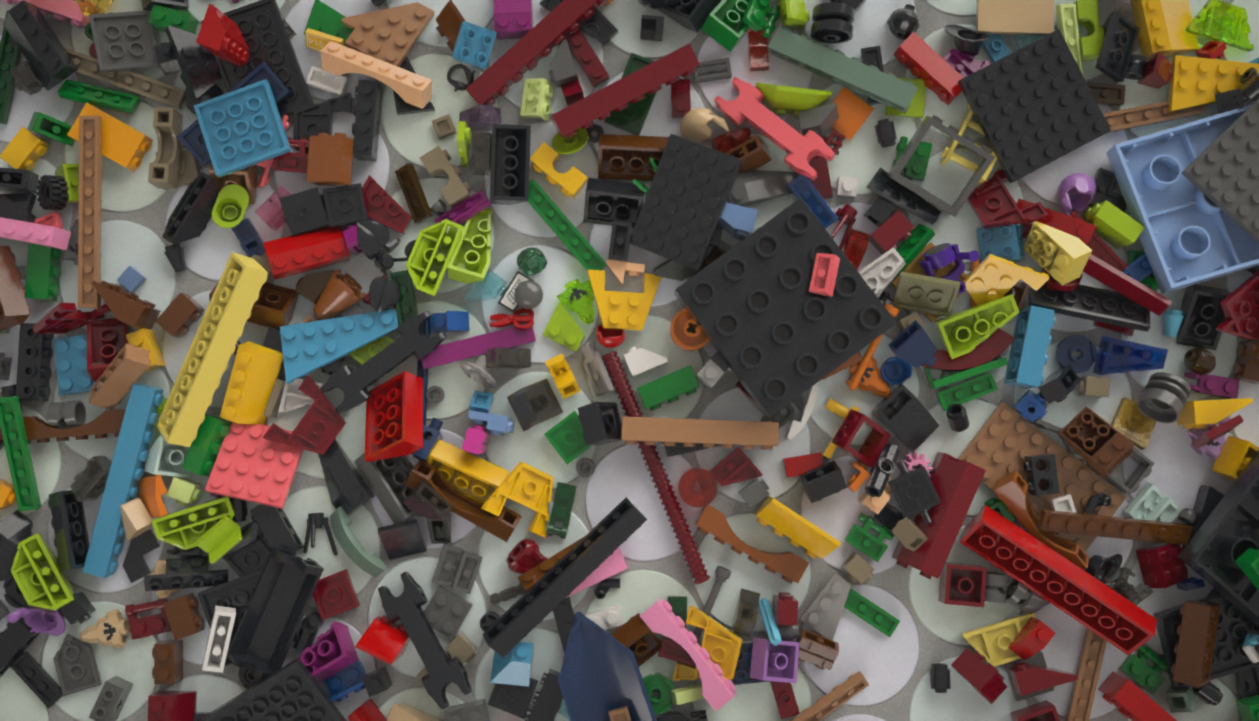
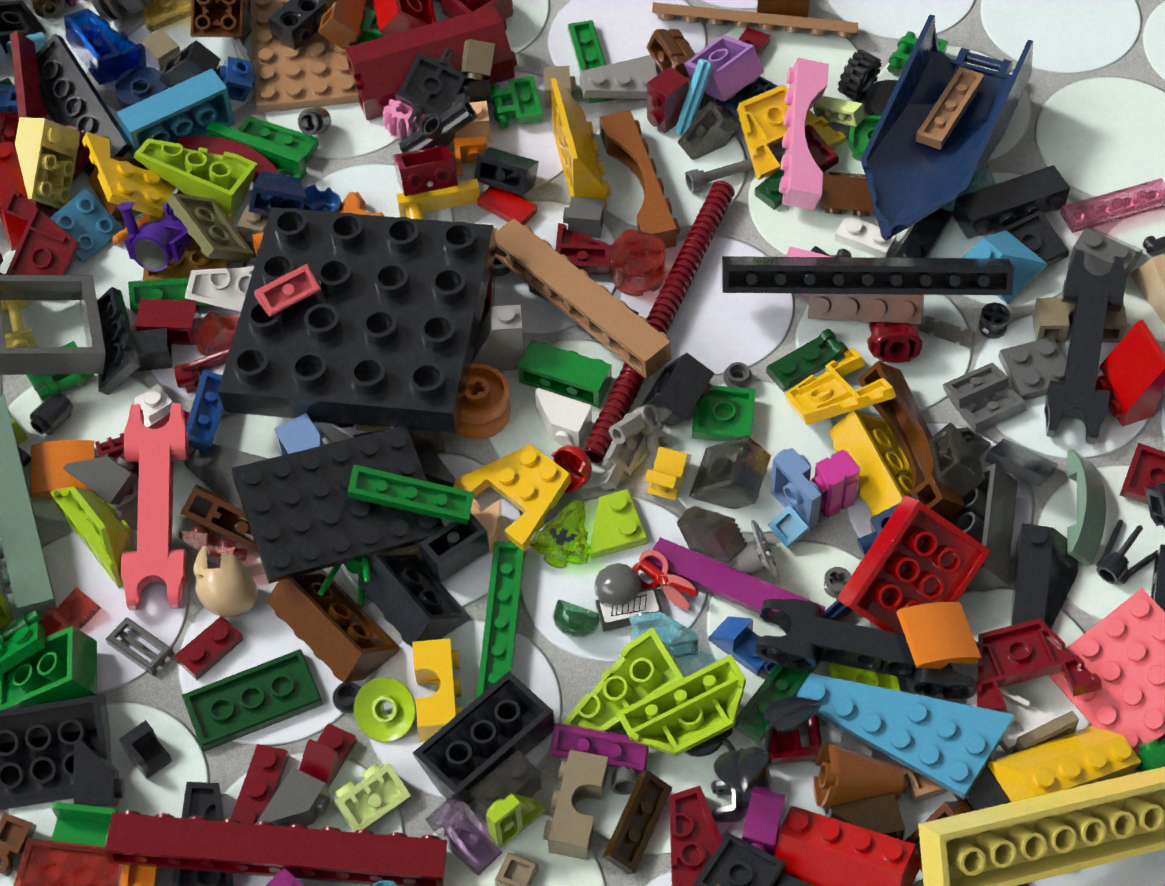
camera: 135 degrees left, 30 degrees down
dark red brick [549,43,700,138] -> none
black slope [871,384,939,453] -> none
none -> green plate [346,465,474,525]
none -> light grey bar [609,404,671,453]
none -> orange slope [897,602,981,669]

